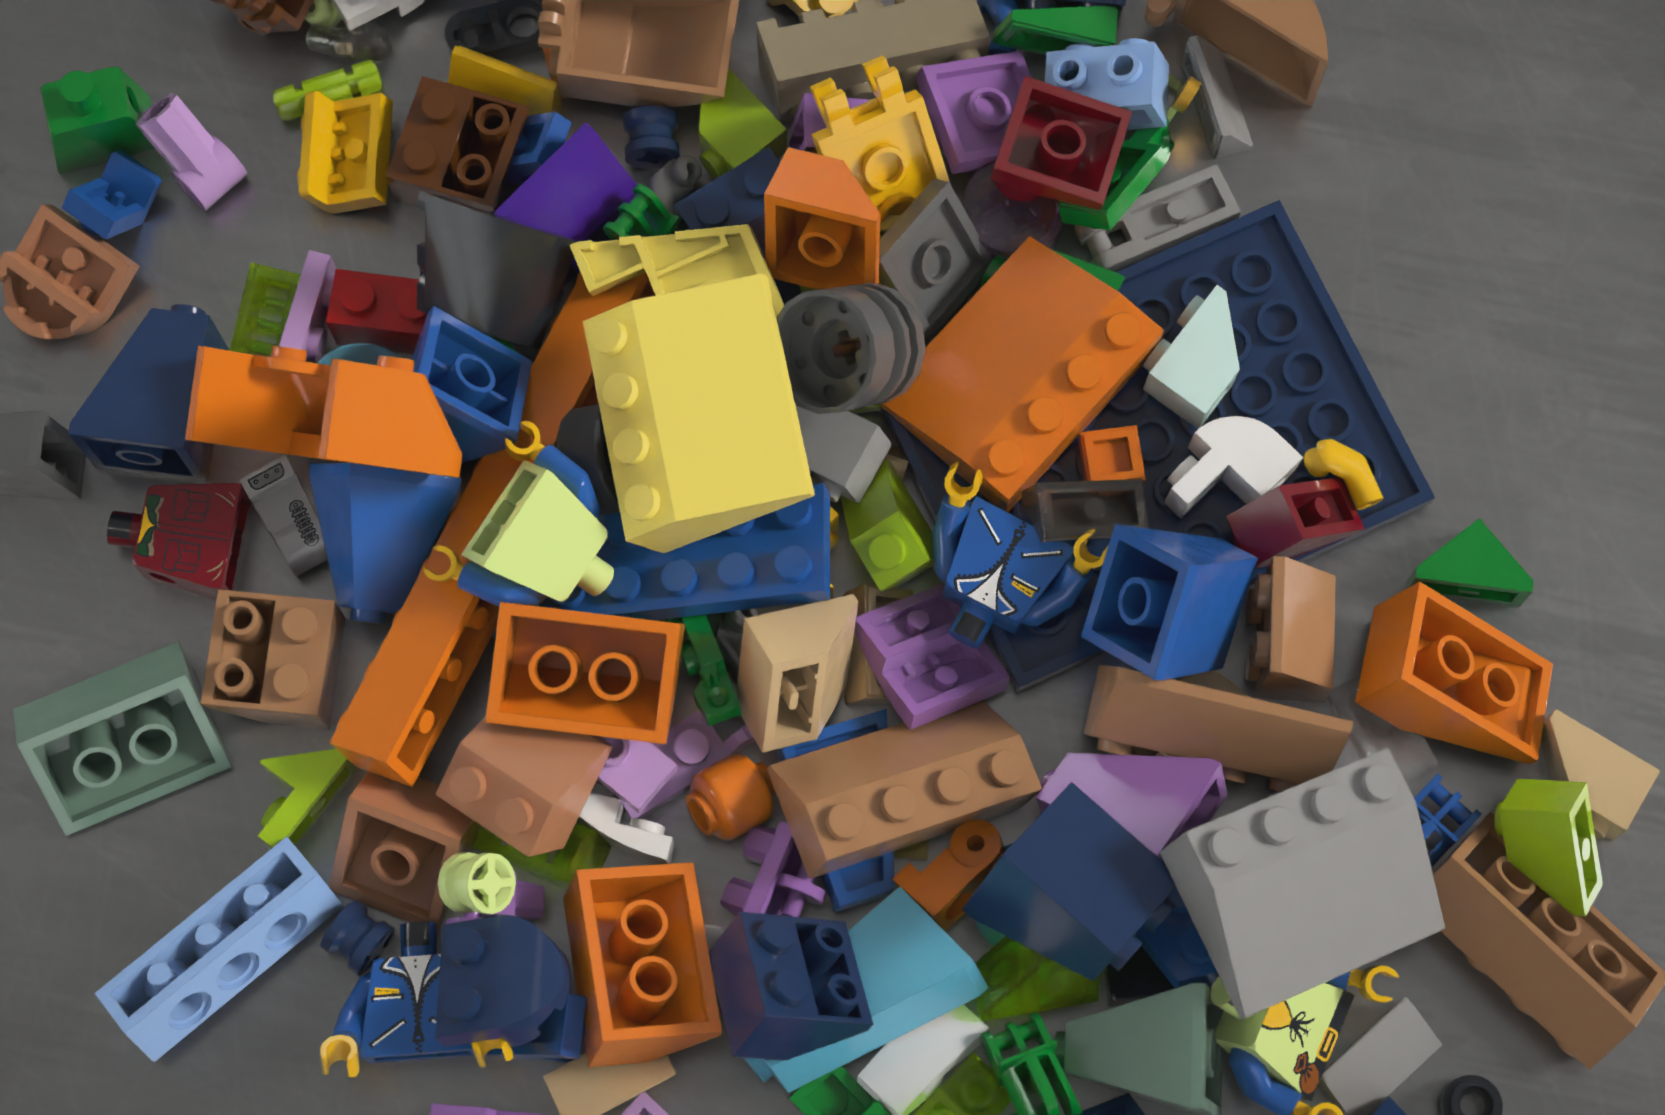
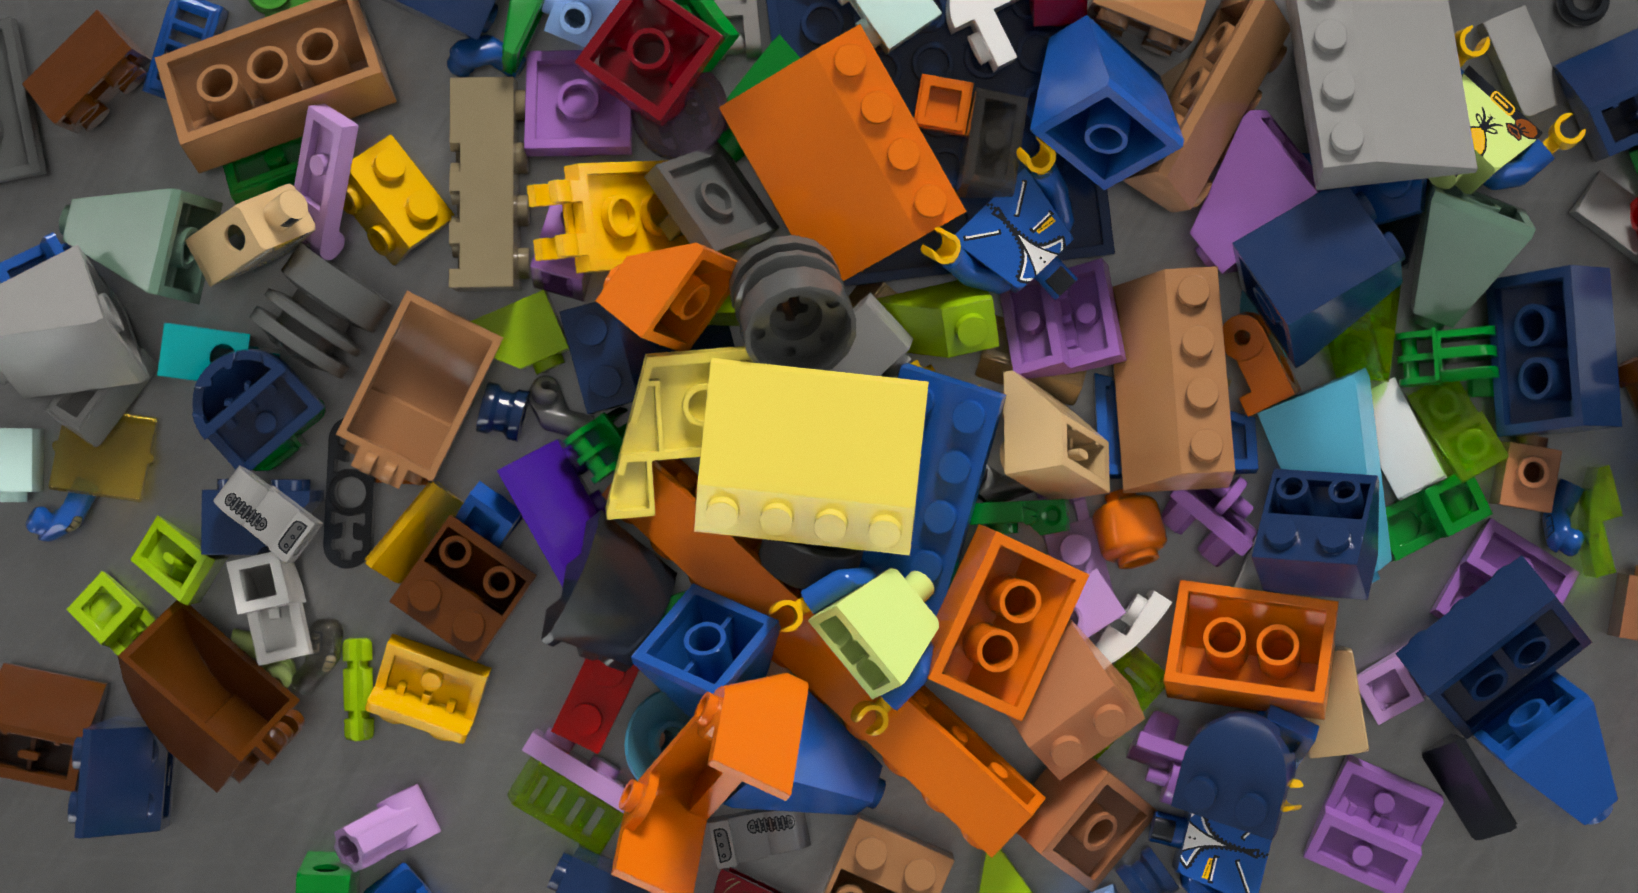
camera: 75 degrees left, 15 degrees up
yellowish green wheel [438,852,516,914] -> none

